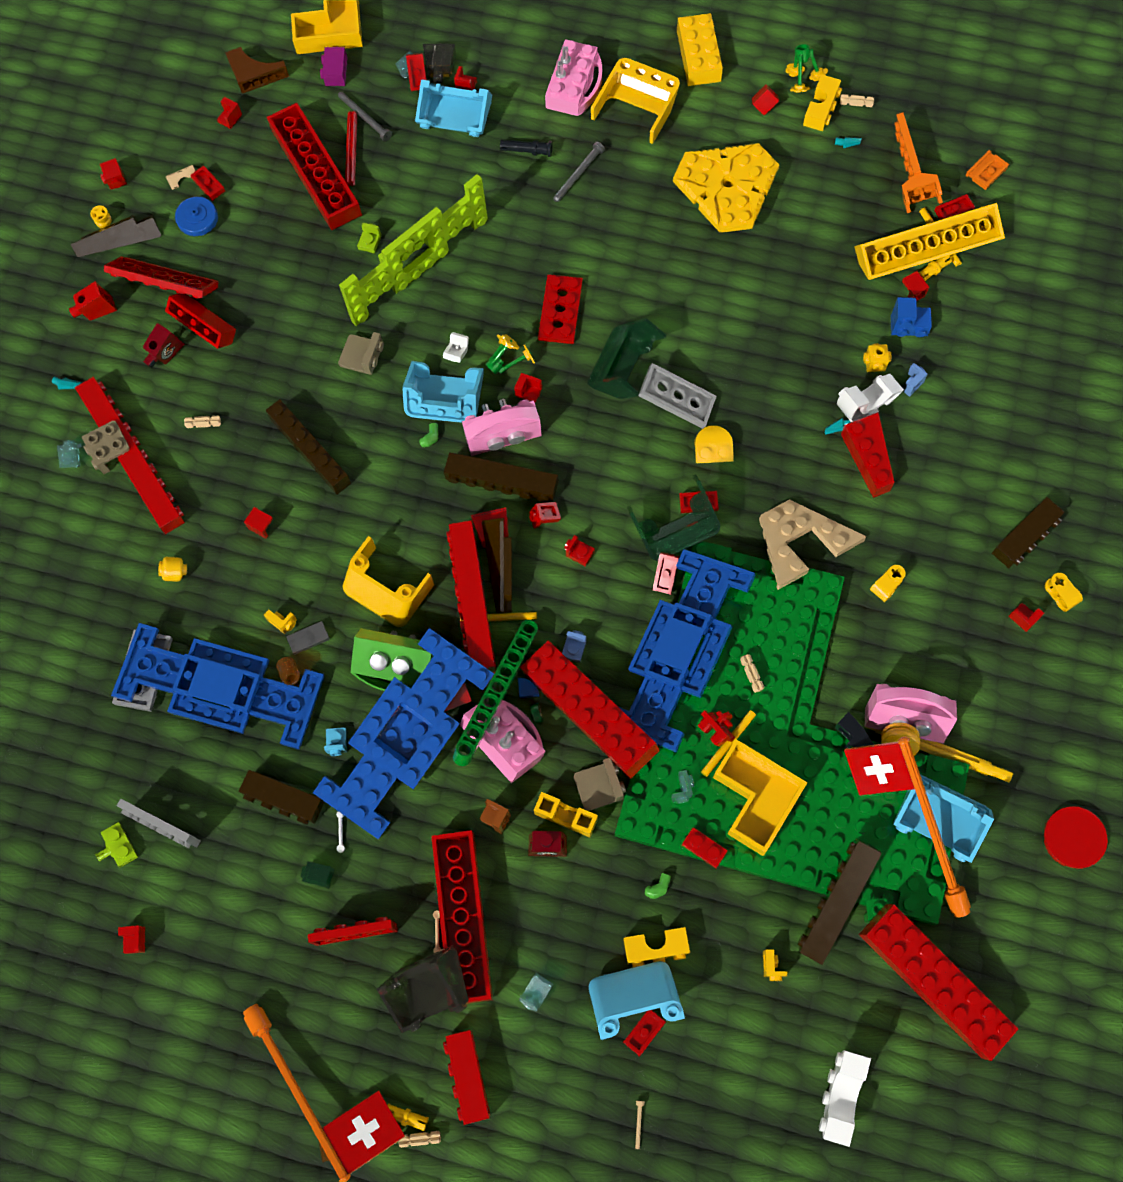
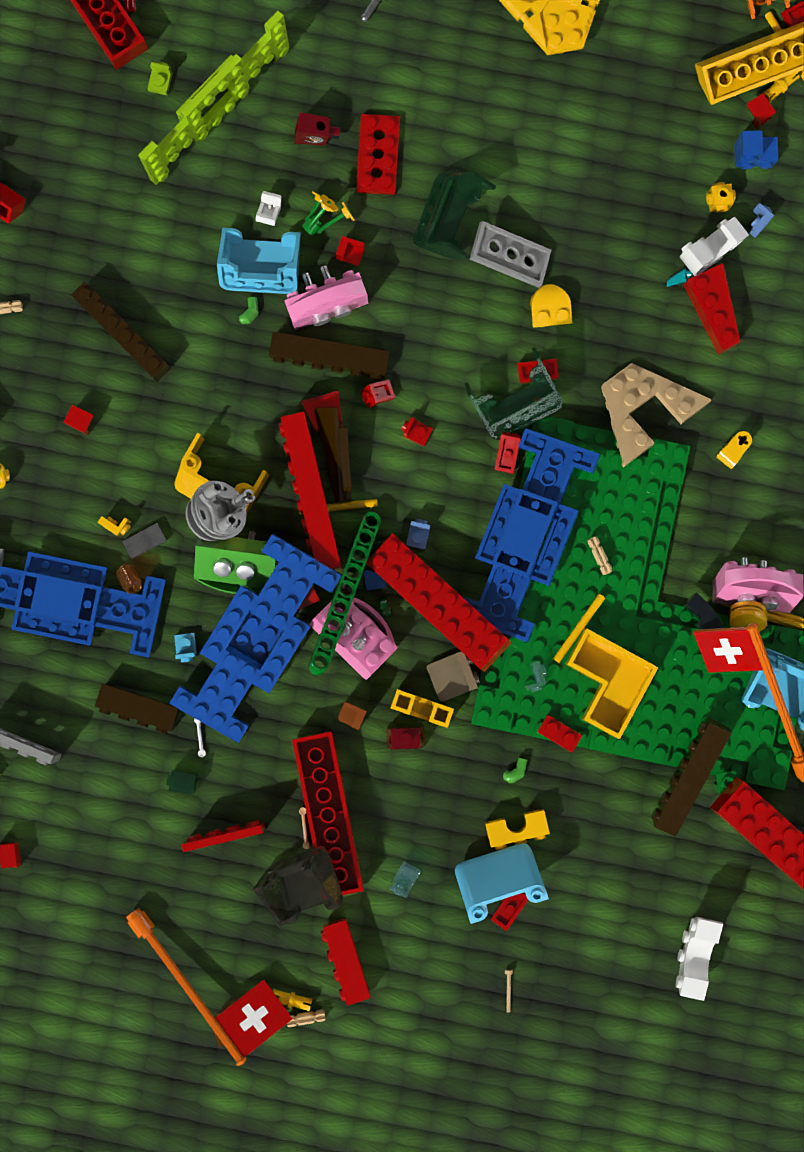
camera: 10 degrees left, 15 degrees up
dark tan bracket [338,332,384,375] -> none
red hips [698,710,736,747] -> none
yellow bracket [763,950,788,981] -> none
none -> light grey piece [186,481,255,541]
none -> dark red torso [294,112,340,145]

